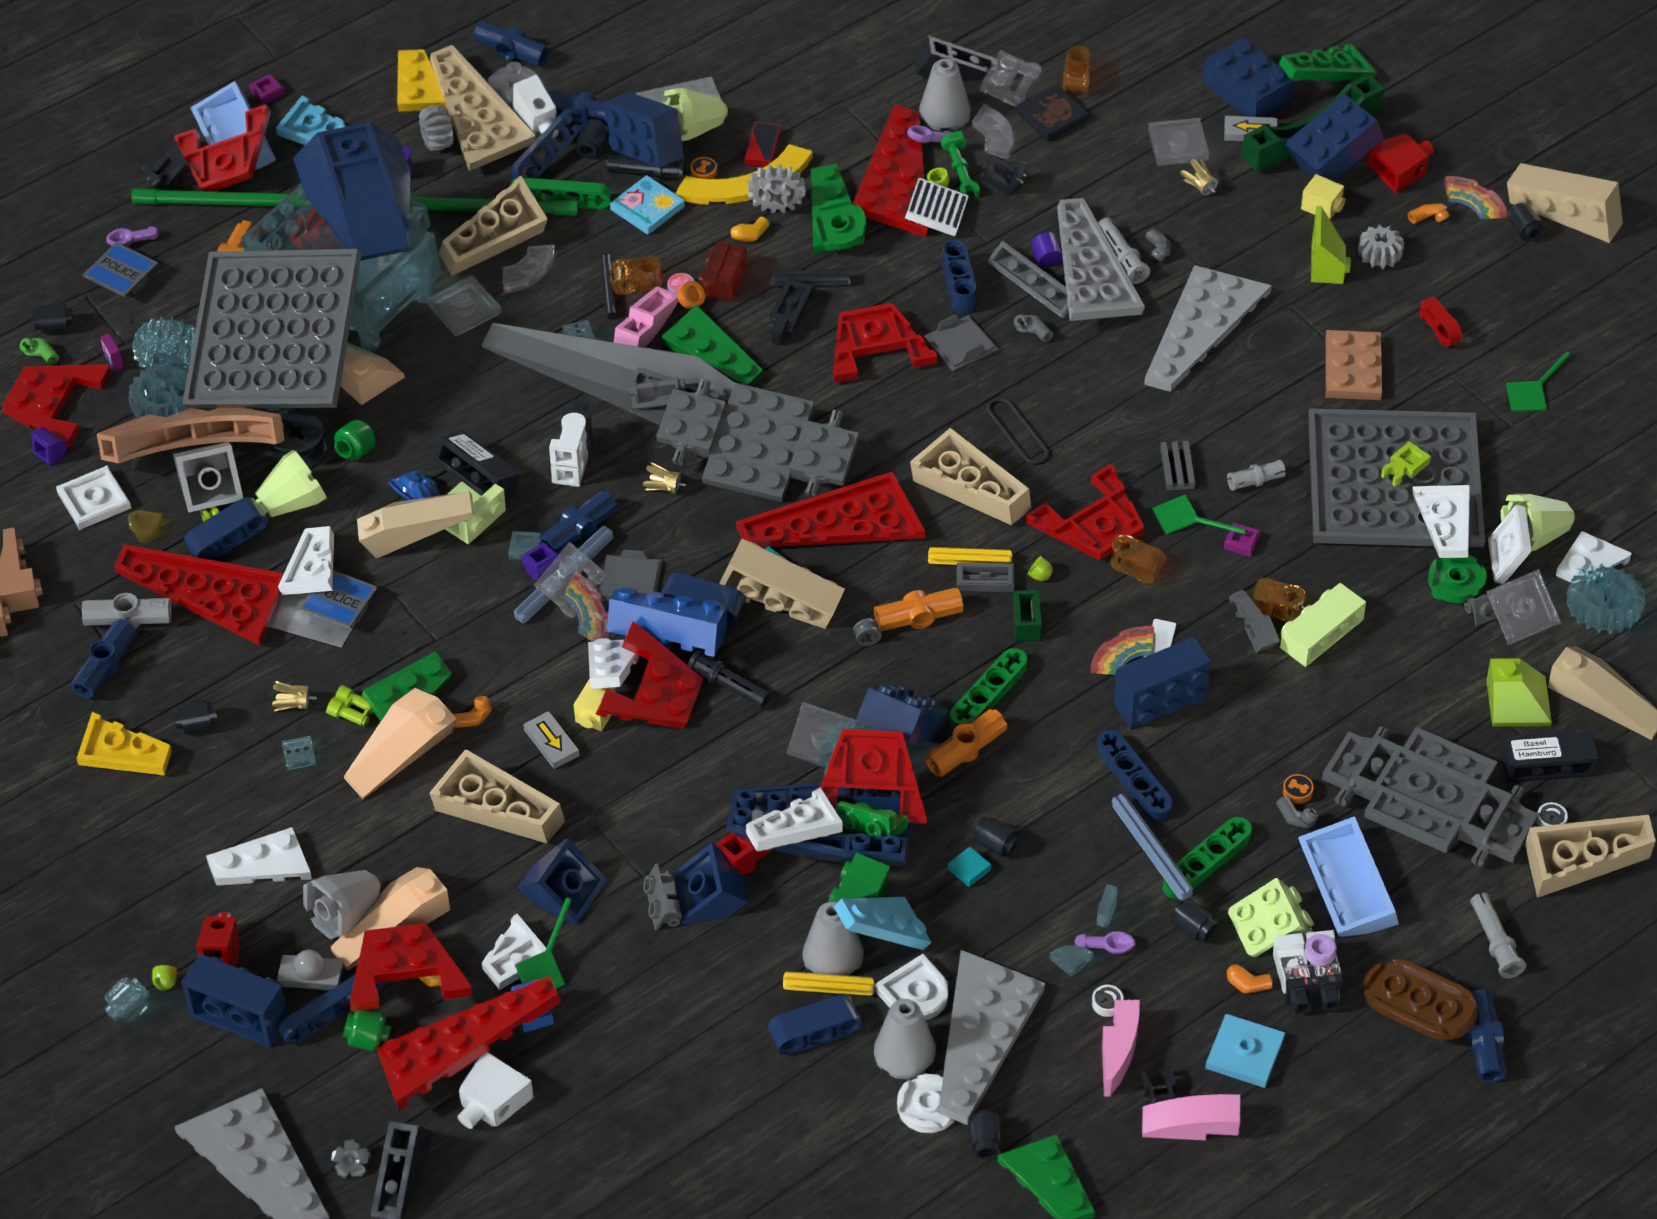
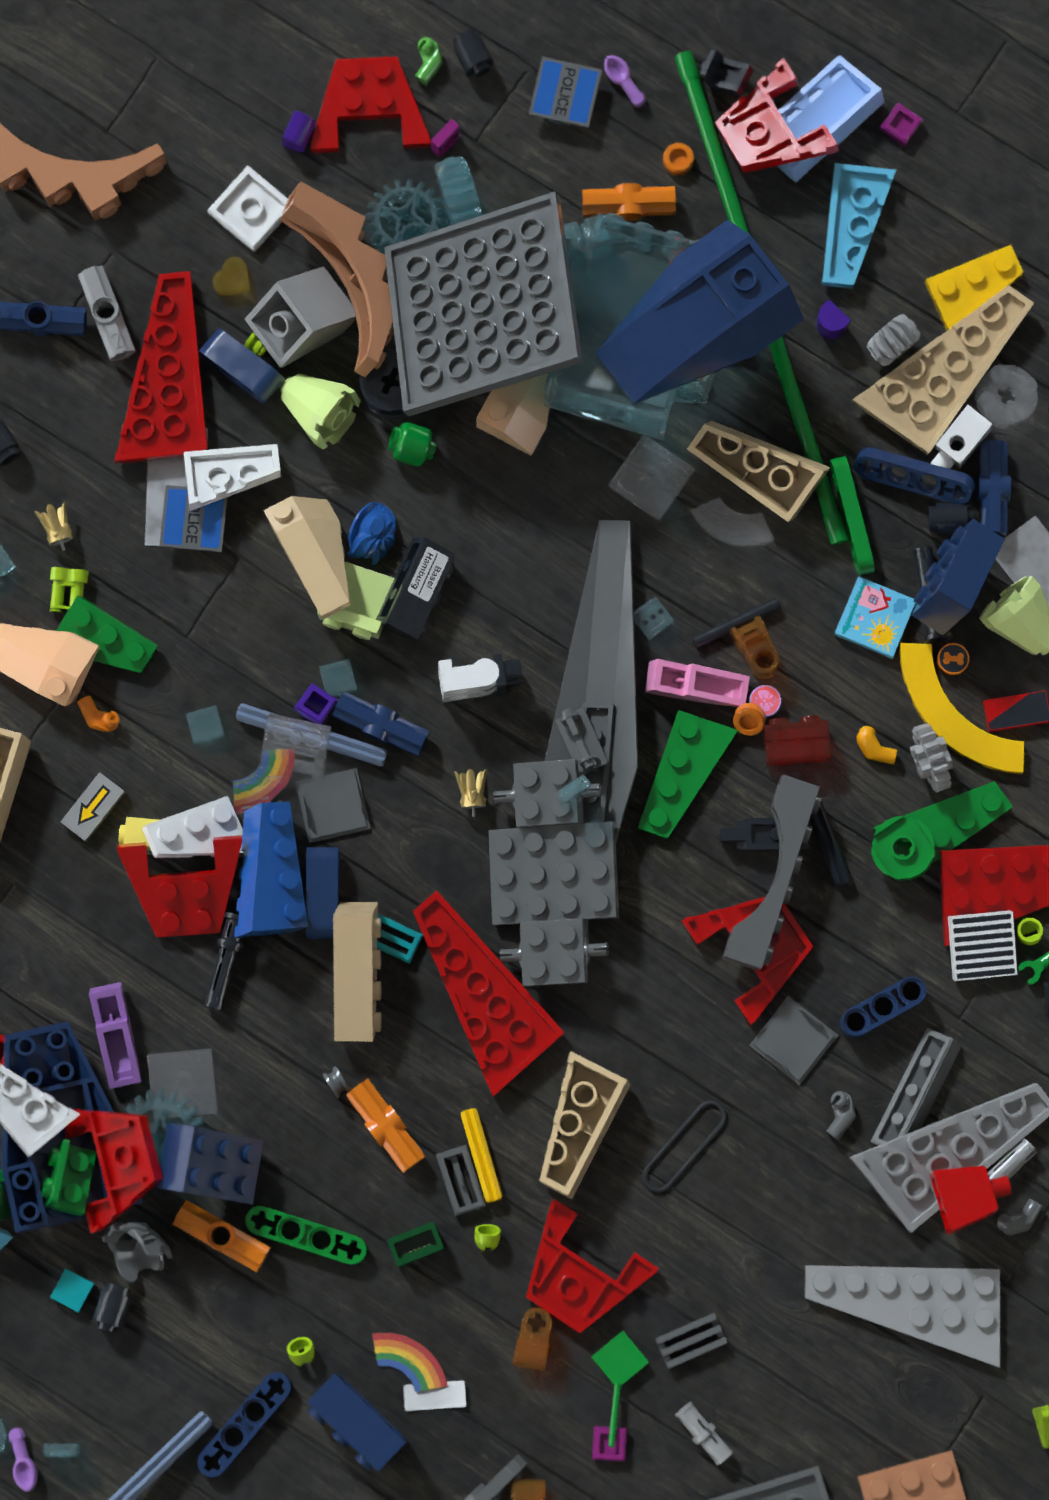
camera: 70 degrees right, 30 degrees up
dark purple brick [1031,232,1063,267] -> none
none -> medium lavender slope [89,982,141,1089]
none -> dark grey helmet [102,1222,173,1283]
none -> clear light blue tile [186,705,225,745]
none -> lime hinge [287,1337,315,1366]
none -> clear light blue tile [556,775,591,808]
none -> orange tile [663,143,694,176]
none -> dark grey arch [722,775,822,971]
none -> red torso [929,1166,1012,1235]

